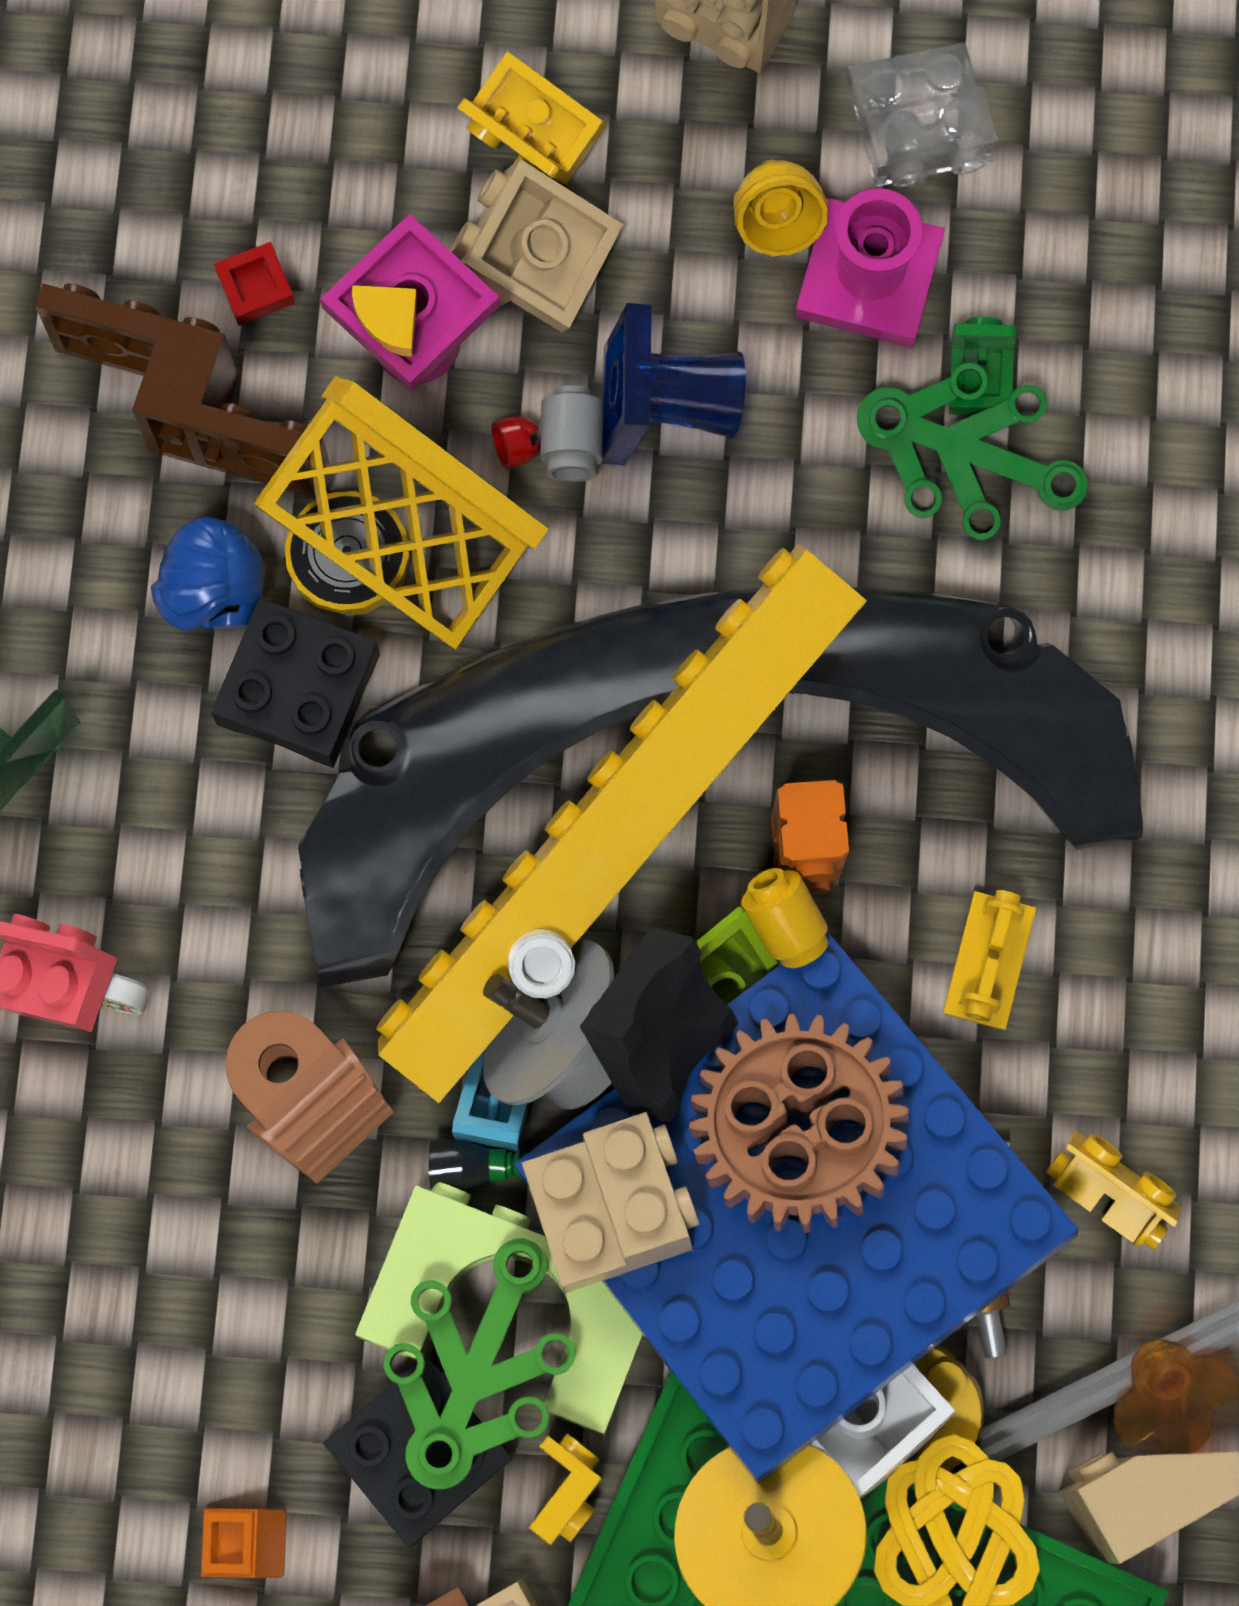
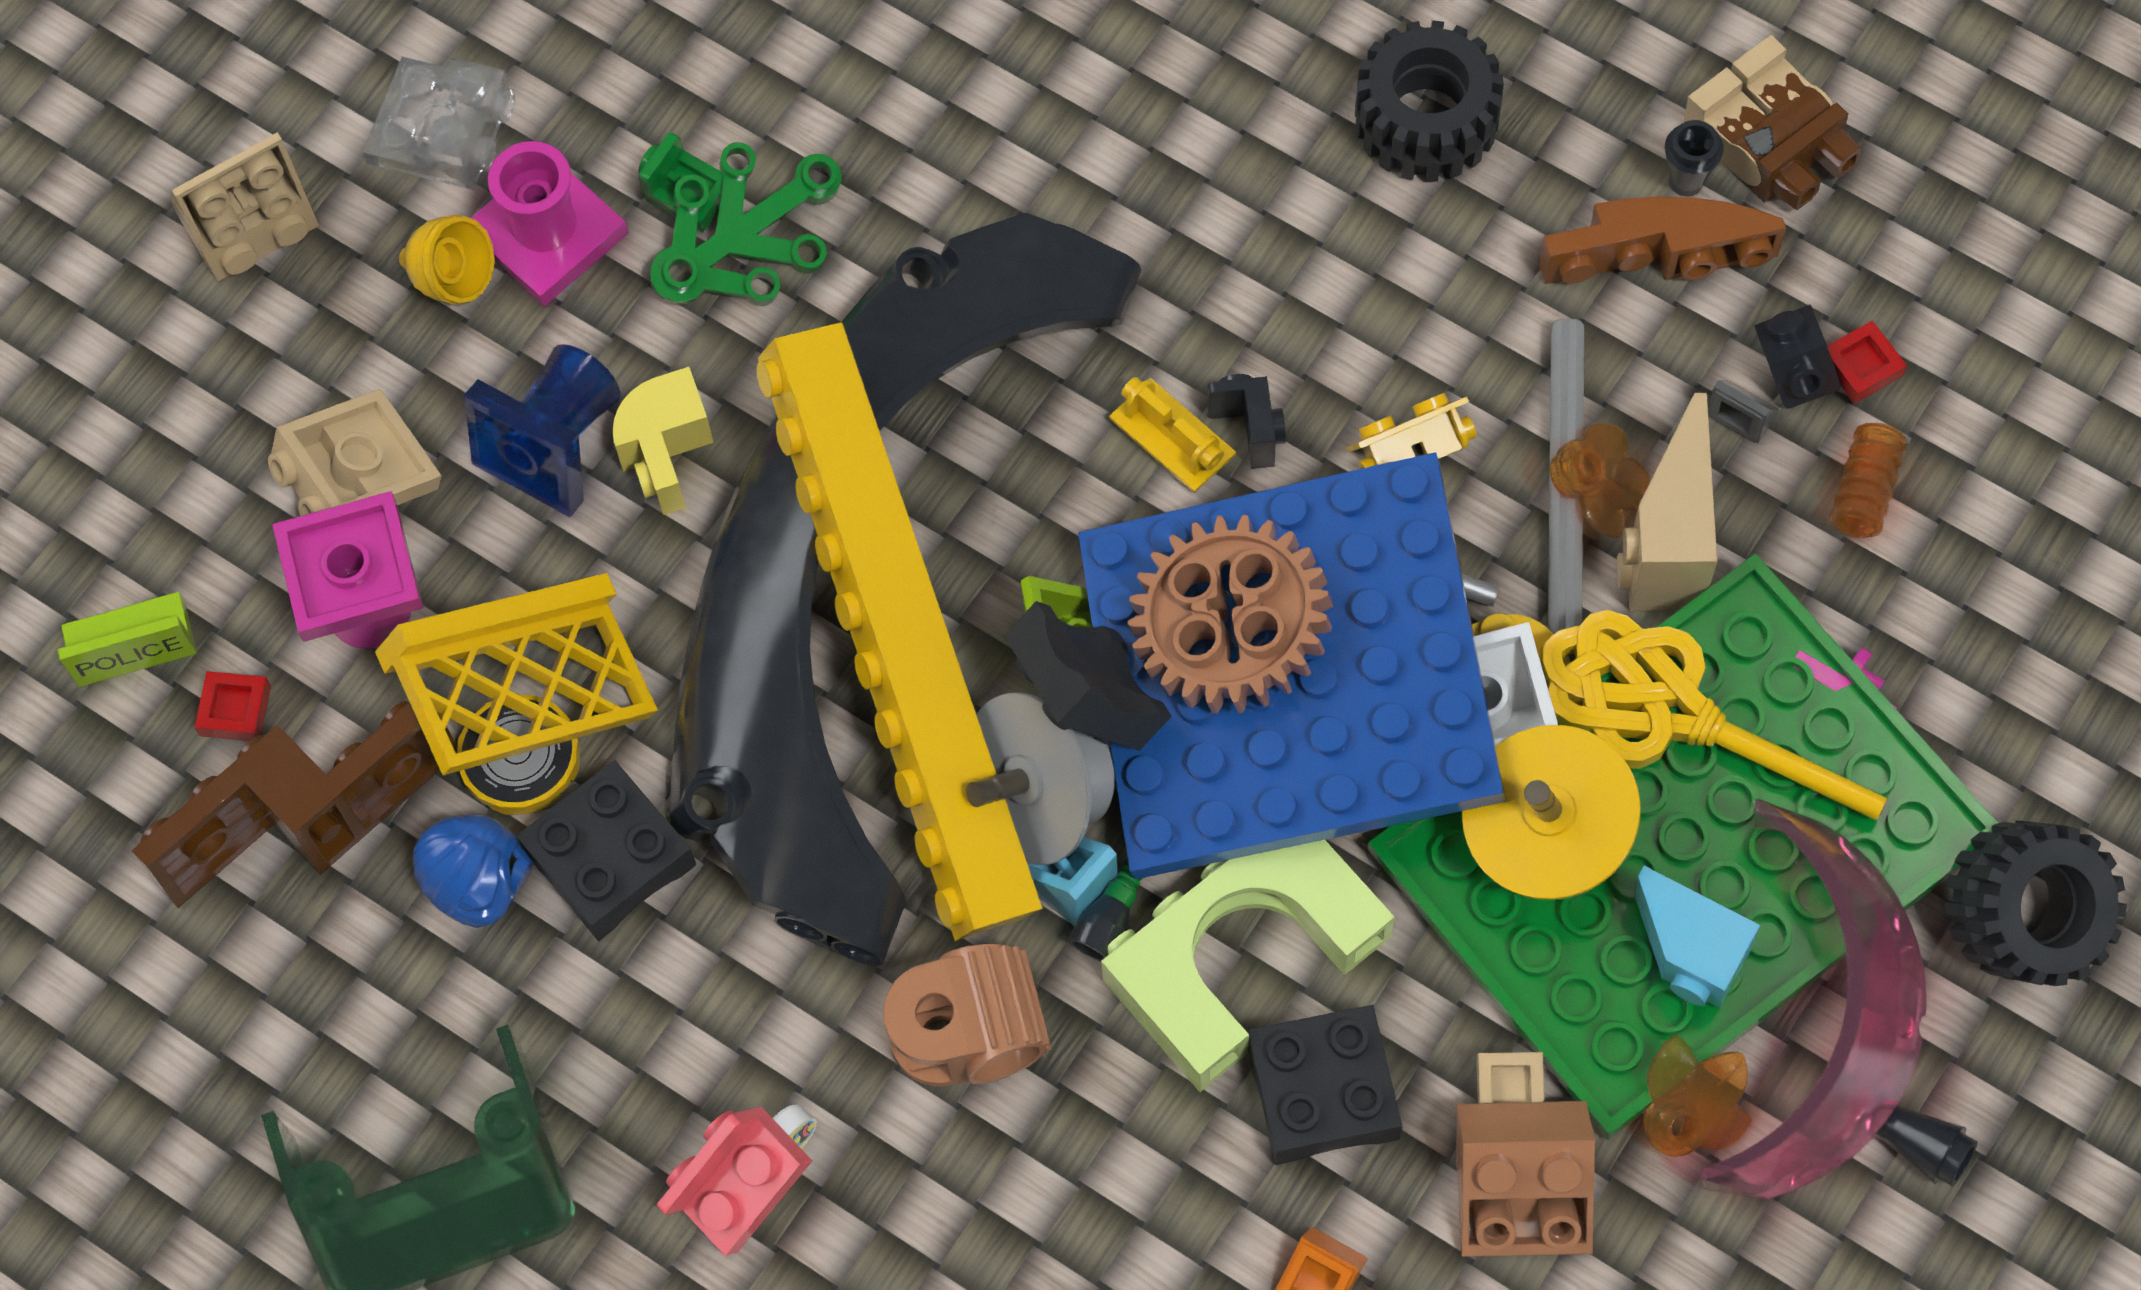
camera: 55 degrees left, 10 degrees down
yellow tile [352,285,417,357] -> none
bright green plant [383,1238,576,1489] -> none
yellow bracket [457,51,608,185] -> none
red hinge [491,416,541,469] -> none
white tile [508,929,575,998] -> none
tan plate [522,1112,699,1293] -> none
yellow bracket [529,1434,602,1545] -> none
light grey brick [540,385,603,482] -> none
yellow brick [741,868,828,968] -> none
orange brick [770,780,849,896] -> none
none -> lime panel [57,592,197,687]
none -> light yellow brick [613,367,714,516]
none -> black bracket [1207,374,1286,469]

